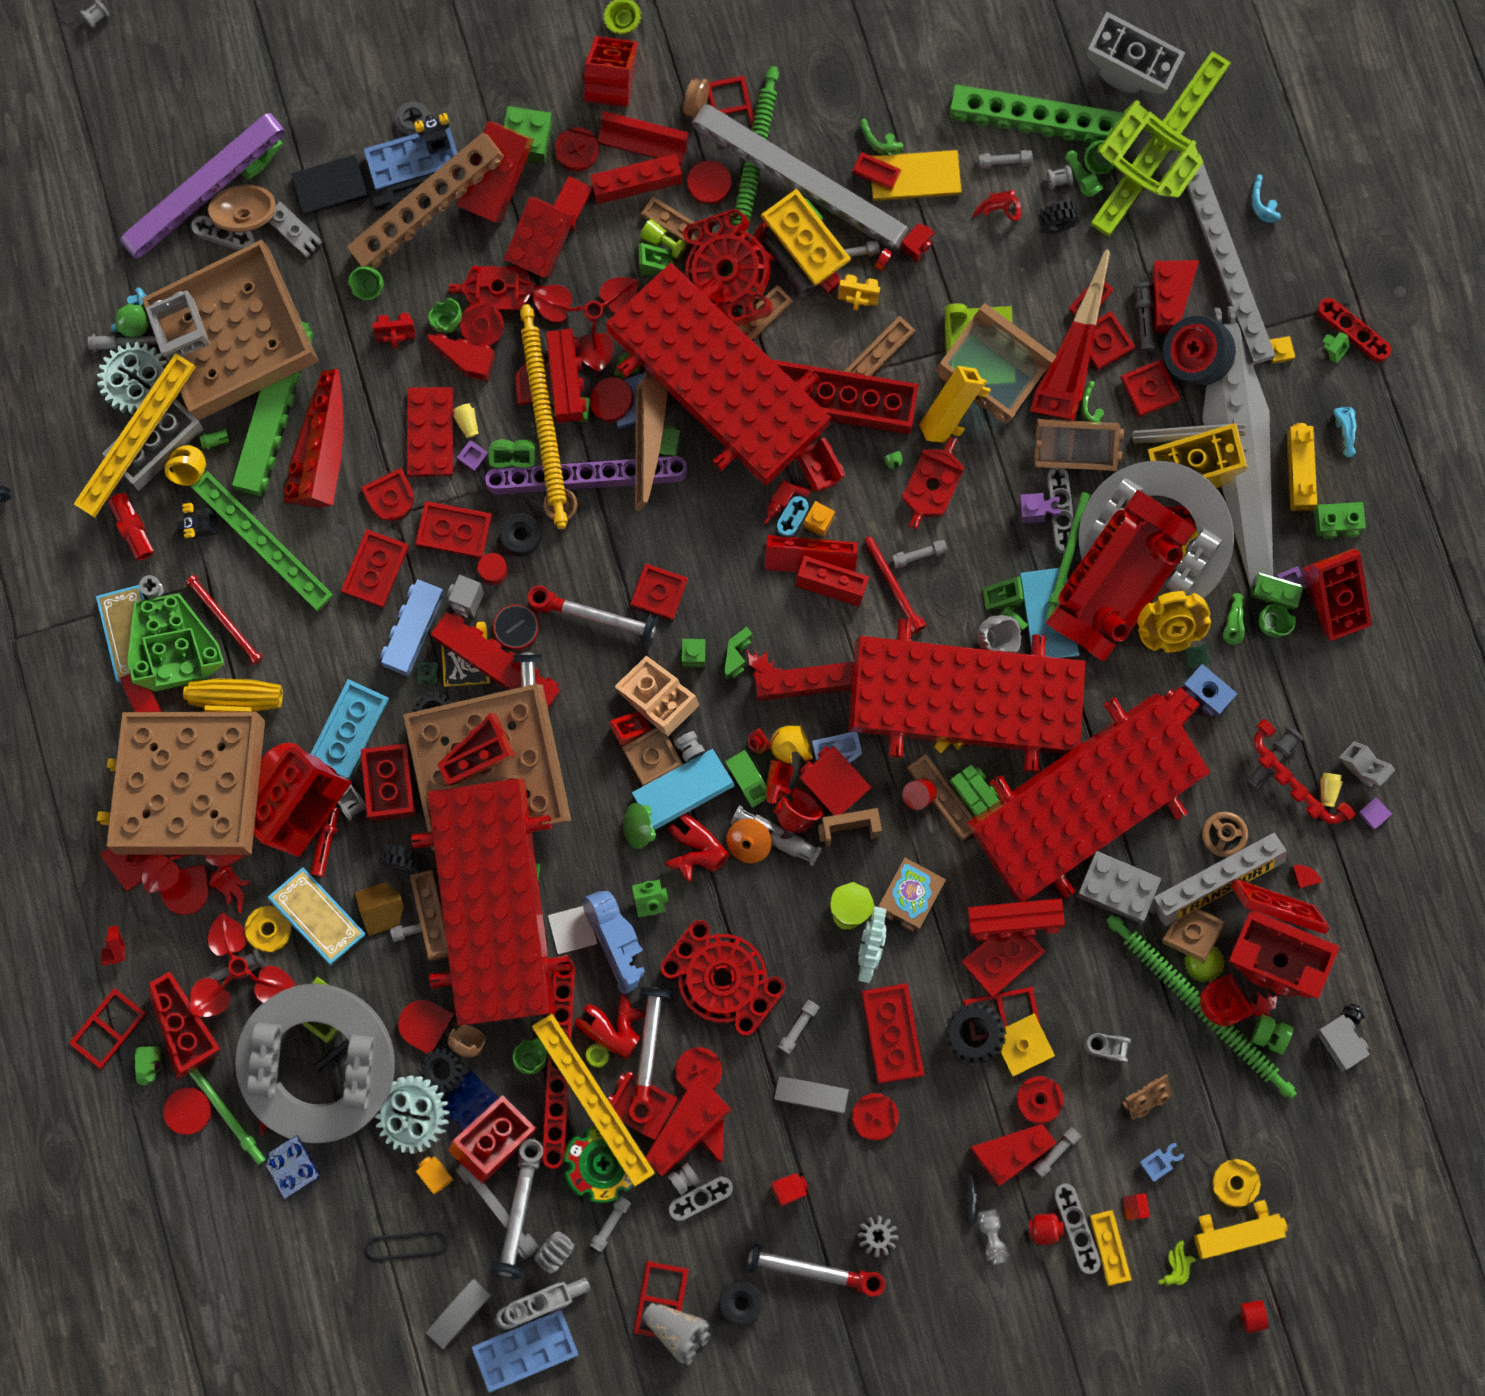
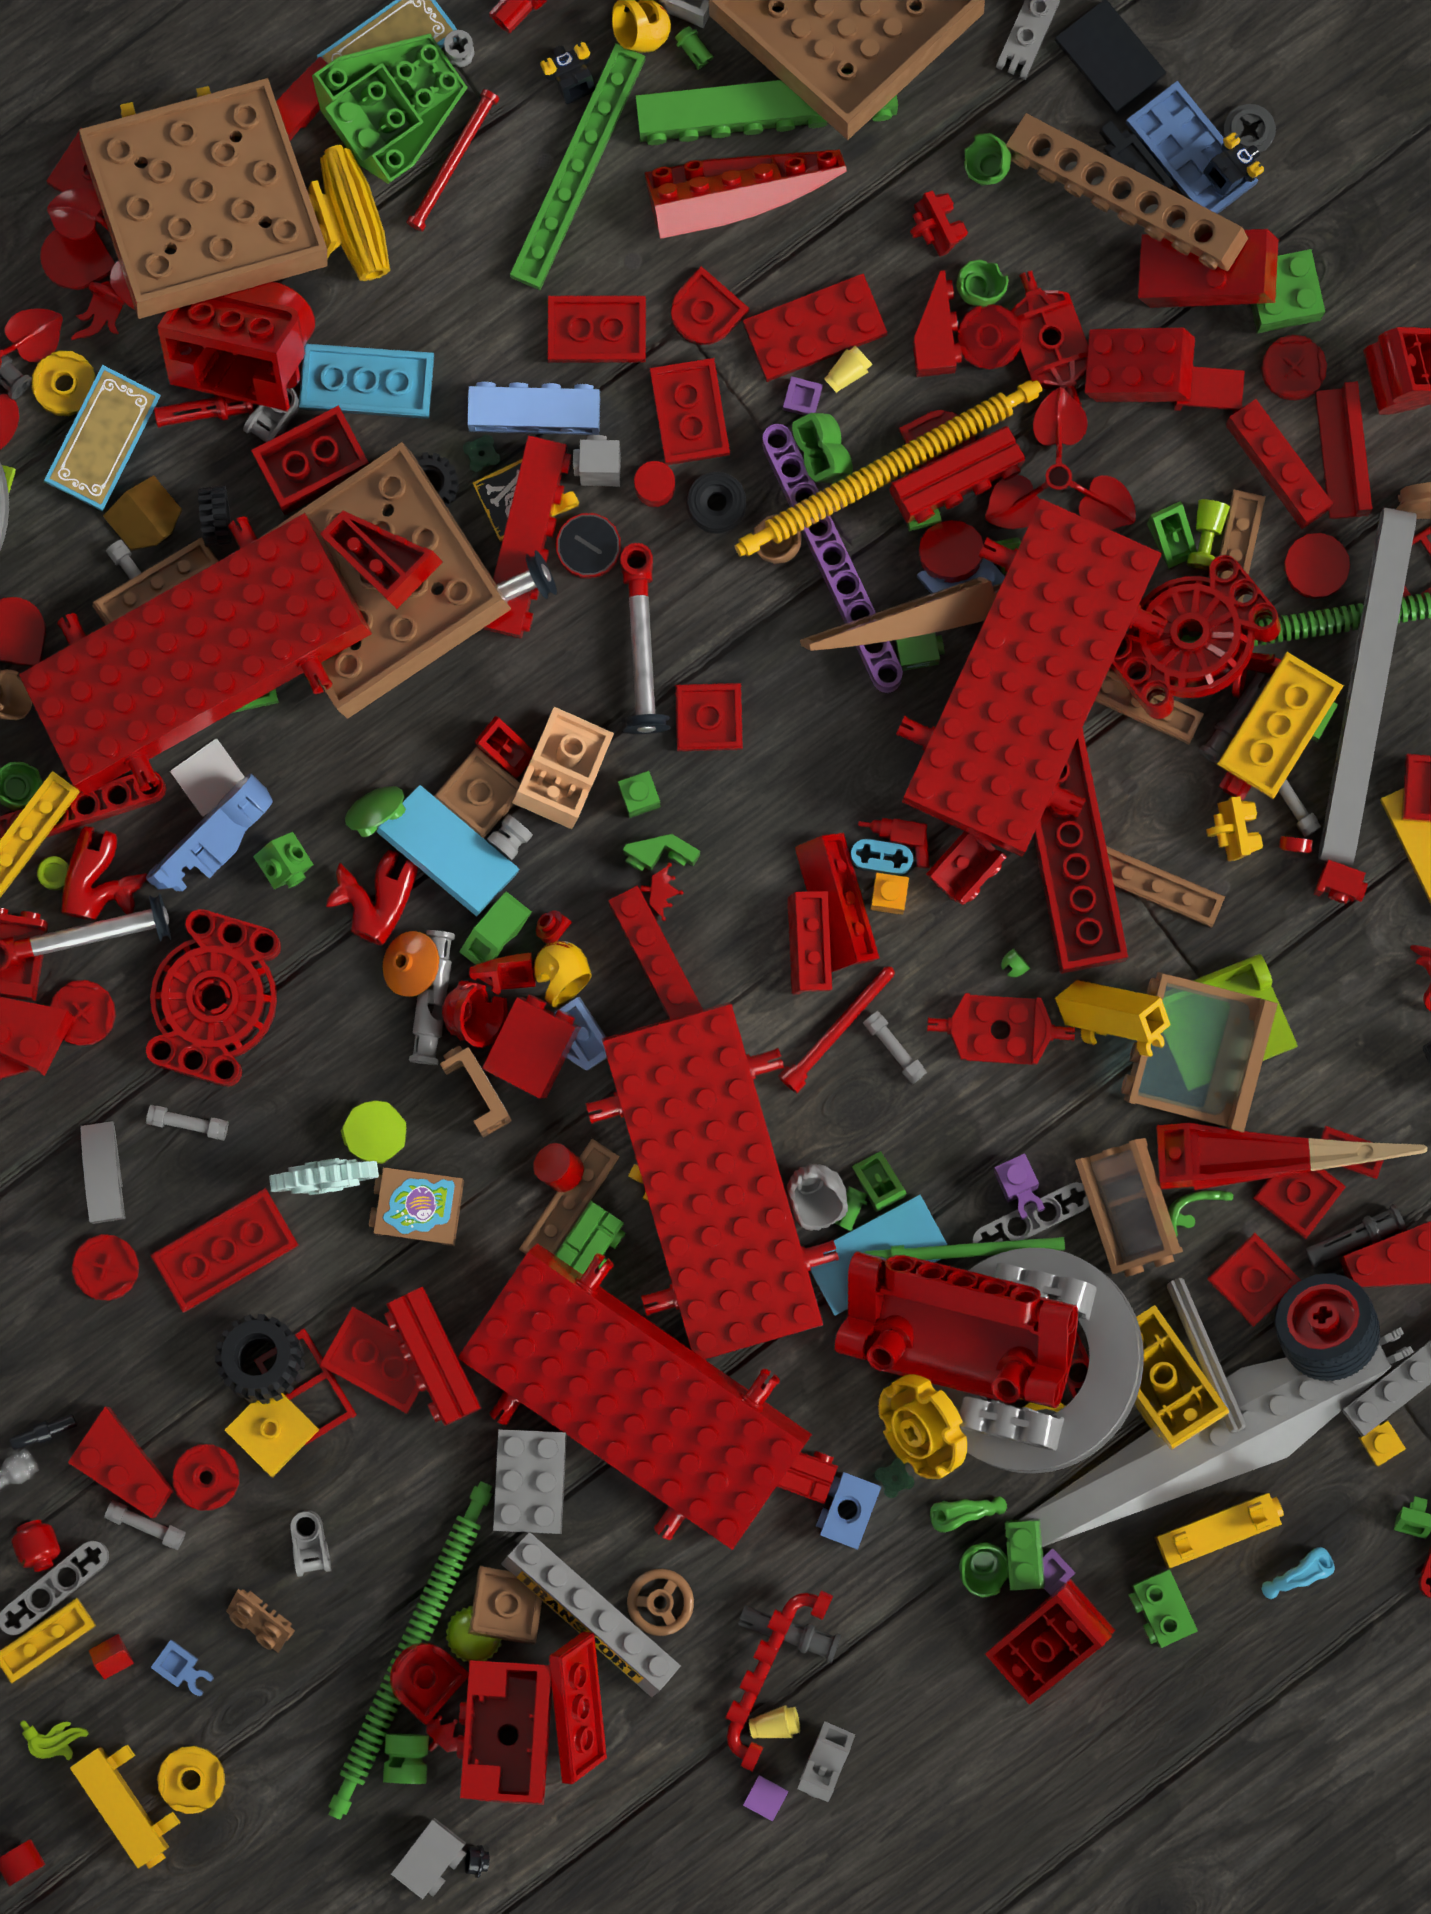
camera: 70 degrees right, 5 degrees up
red tile [1292,865,1322,889] -> none

